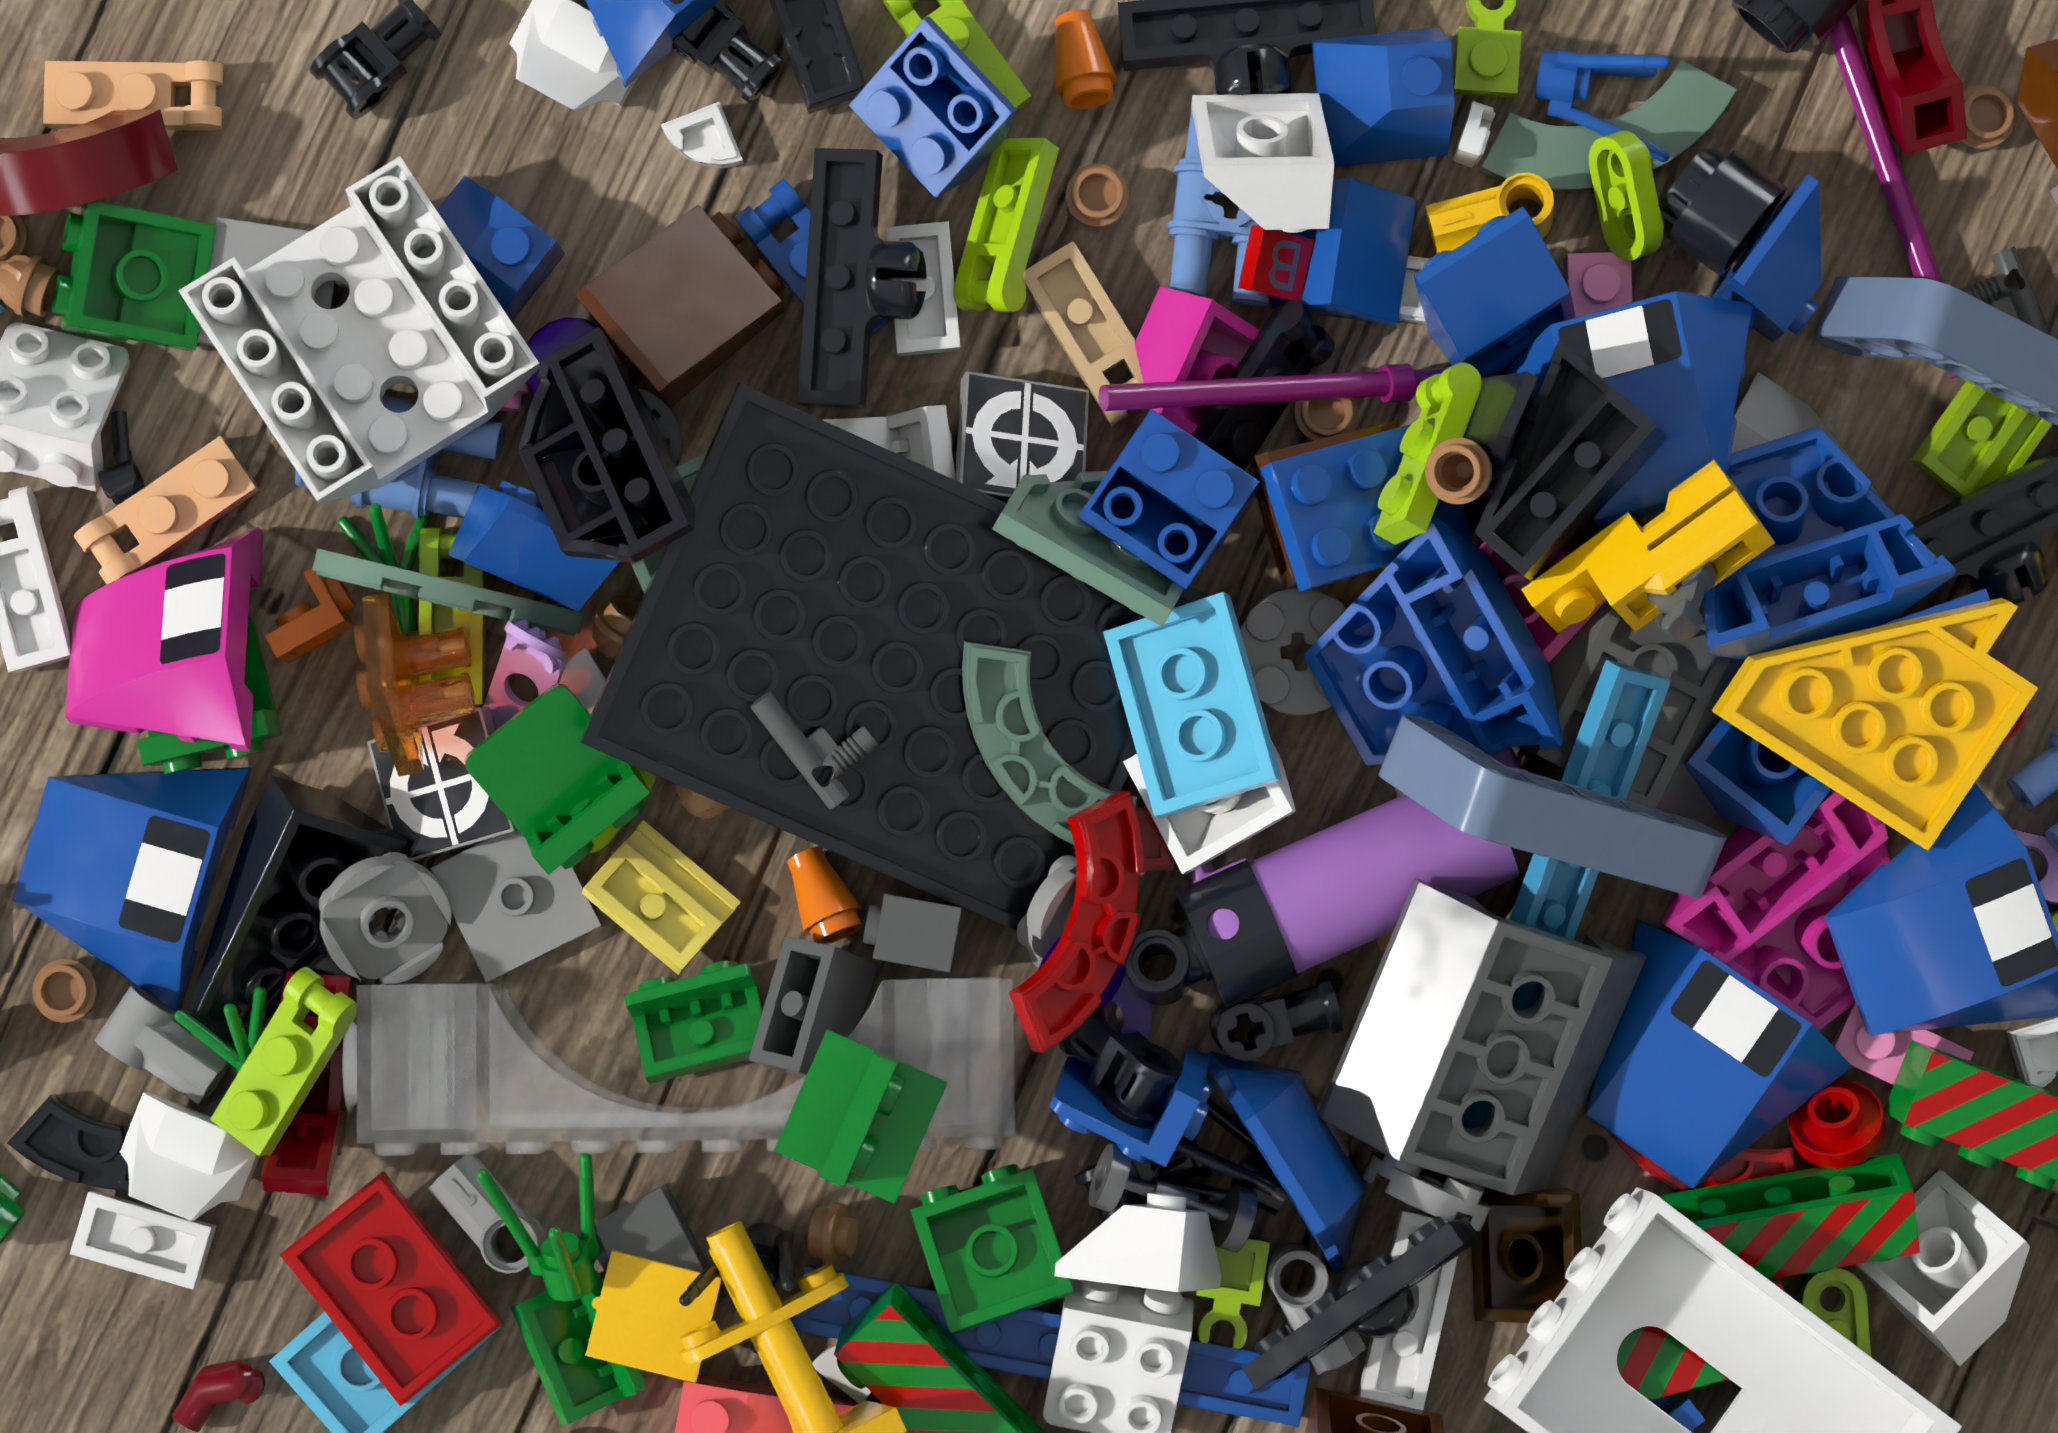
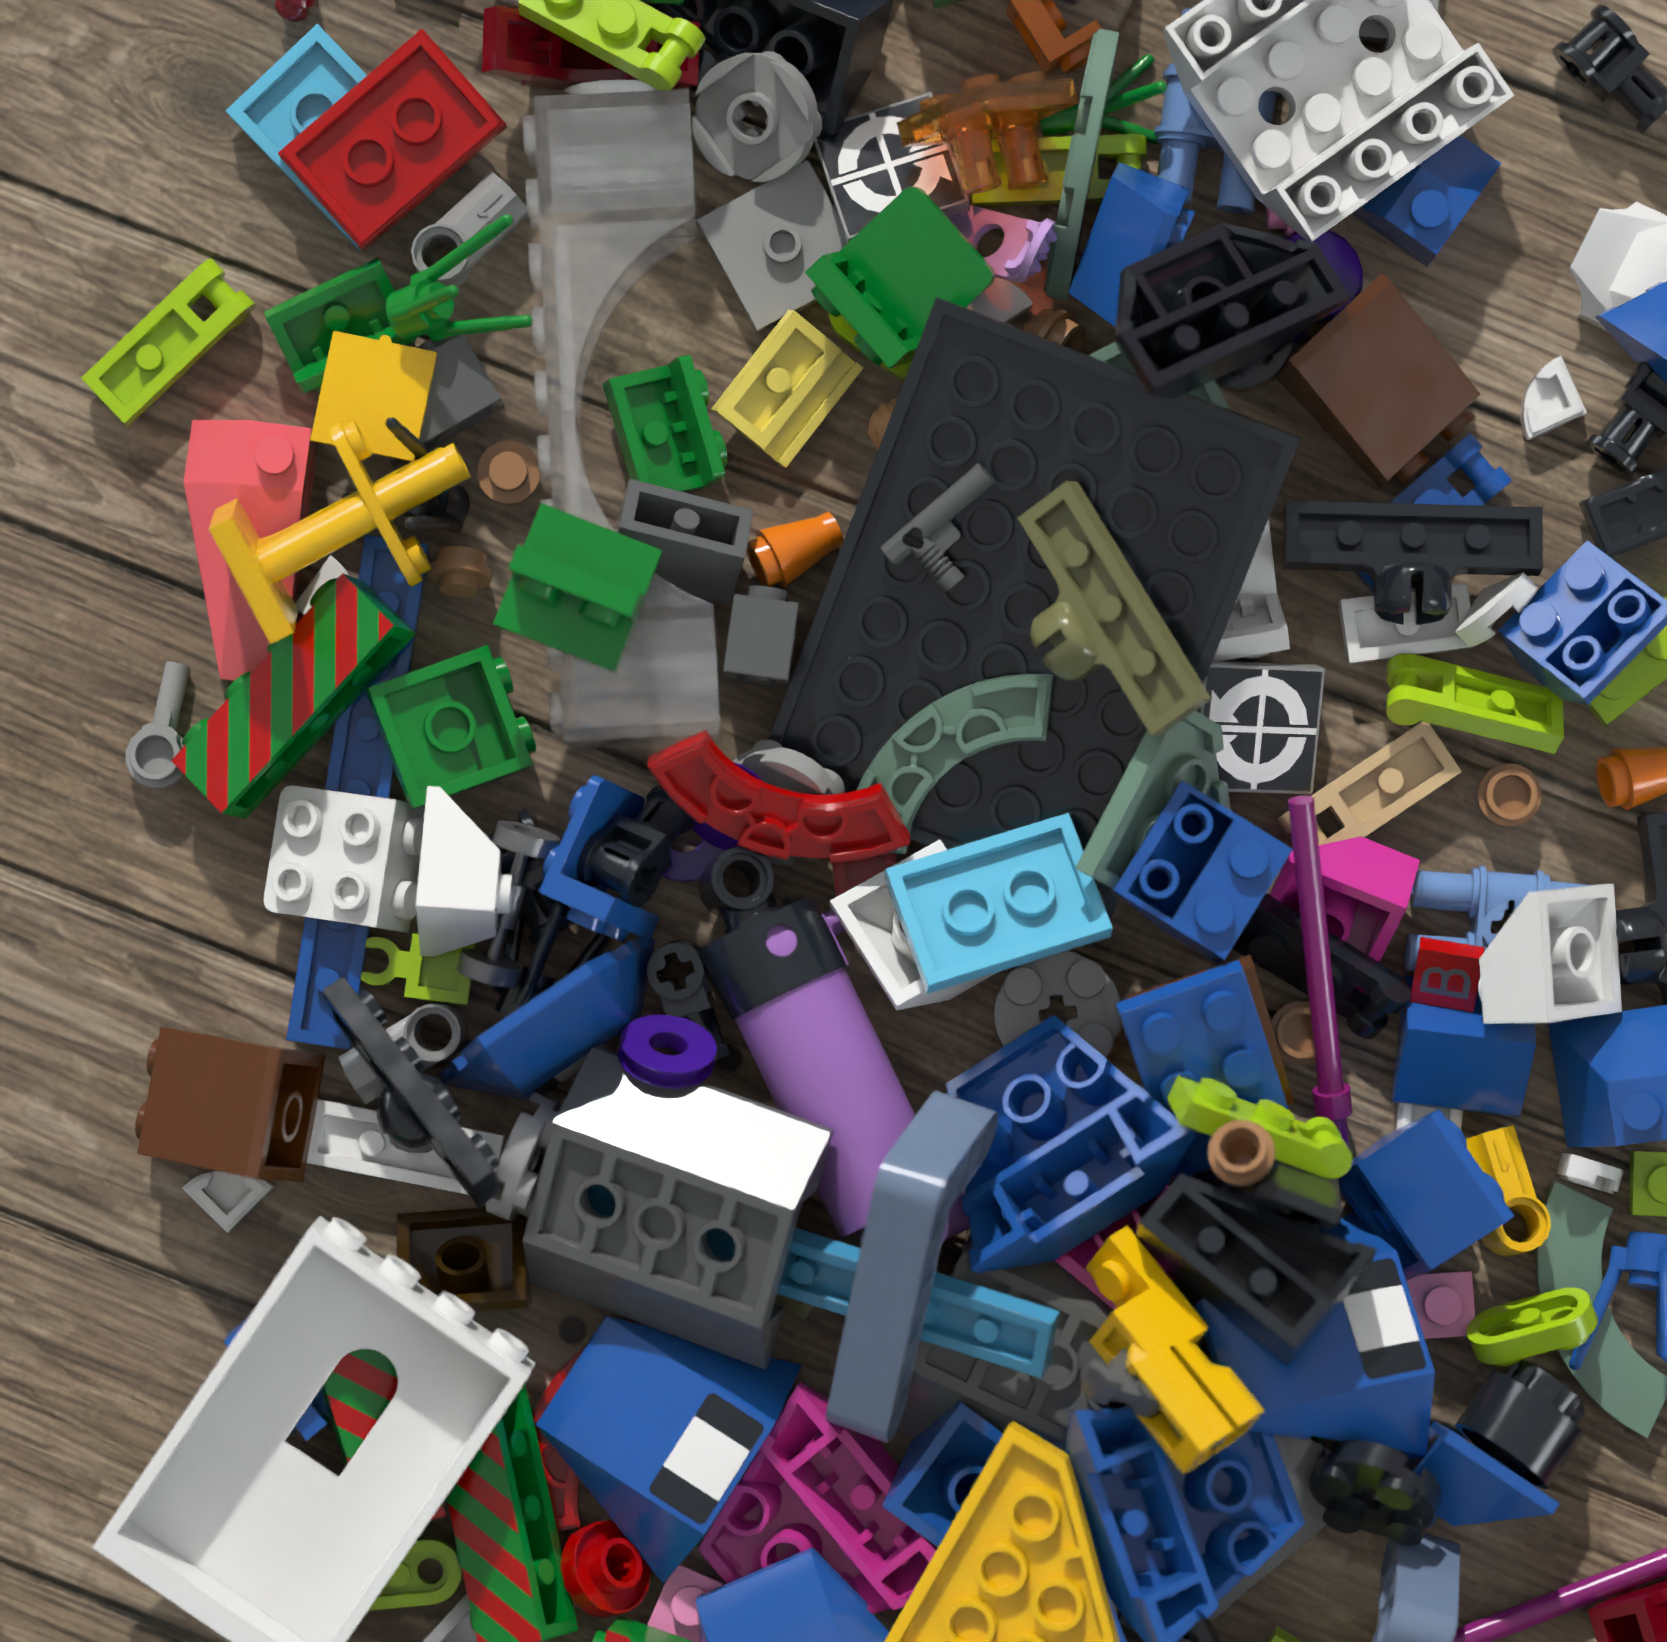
camera: 85 degrees right, 0 degrees up
none -> medium nougat plate [477,440,541,505]
none -> dark purple piece [618,1015,717,1089]
none -> olive plate [1018,481,1212,736]
none -> black plate [1309,1440,1442,1546]
none -> white tile [1455,572,1538,648]

